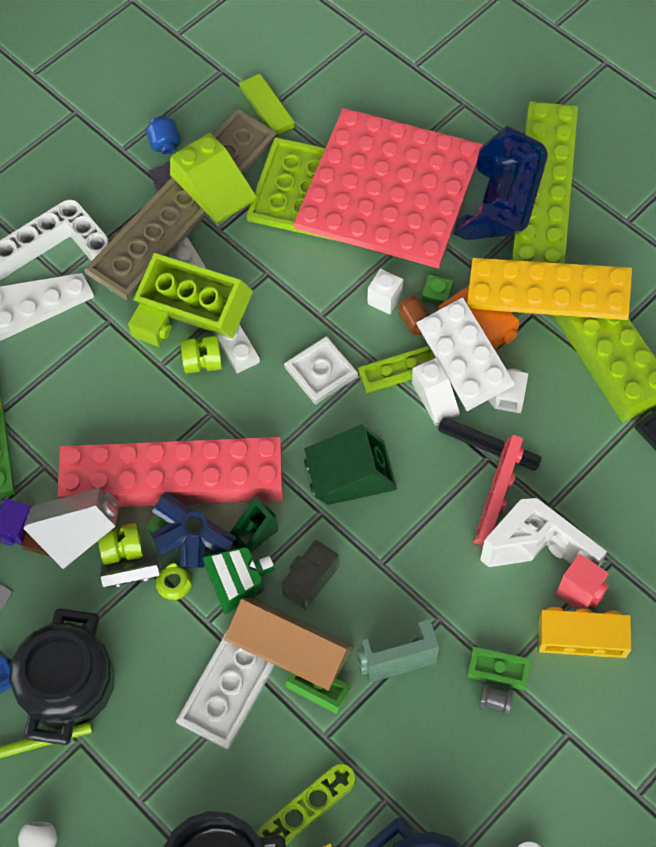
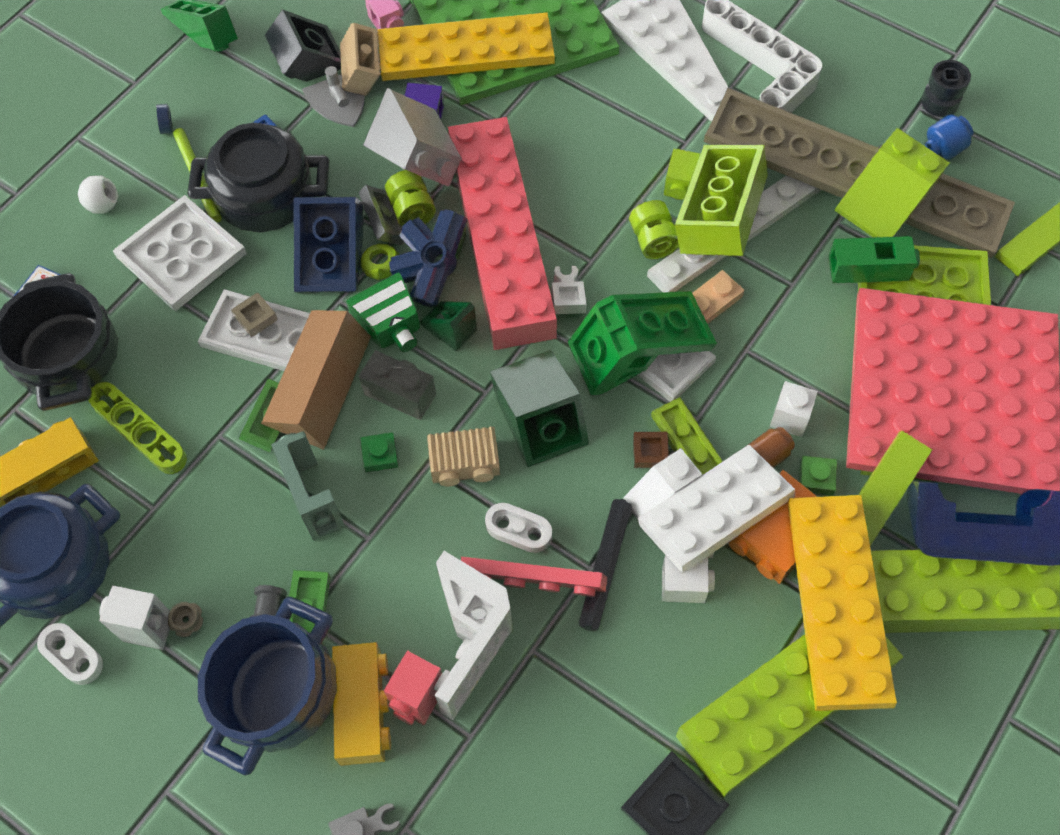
camera: 80 degrees right, 0 degrees up
none -> white brick [99,585,170,650]
none -> white plate [113,195,247,311]
none -> dark tan plate [168,602,203,637]
none -> dark blue piece [198,597,337,776]
none -> dark tan plate [231,292,278,338]
none -> dark blue slope [294,197,364,292]
none -> green plate [360,432,399,473]
none -> tan brick [427,426,500,487]
none -> white plate [485,503,552,553]
none -> white plate [551,266,587,314]
none -> green bracket [568,291,717,395]
none -> reddish brown plate [633,431,669,468]
none -> light nougat plate [693,270,745,324]
none -> green brick [828,236,920,283]
none -> lime tile [858,431,932,546]
none -> black wheel [921,60,971,117]

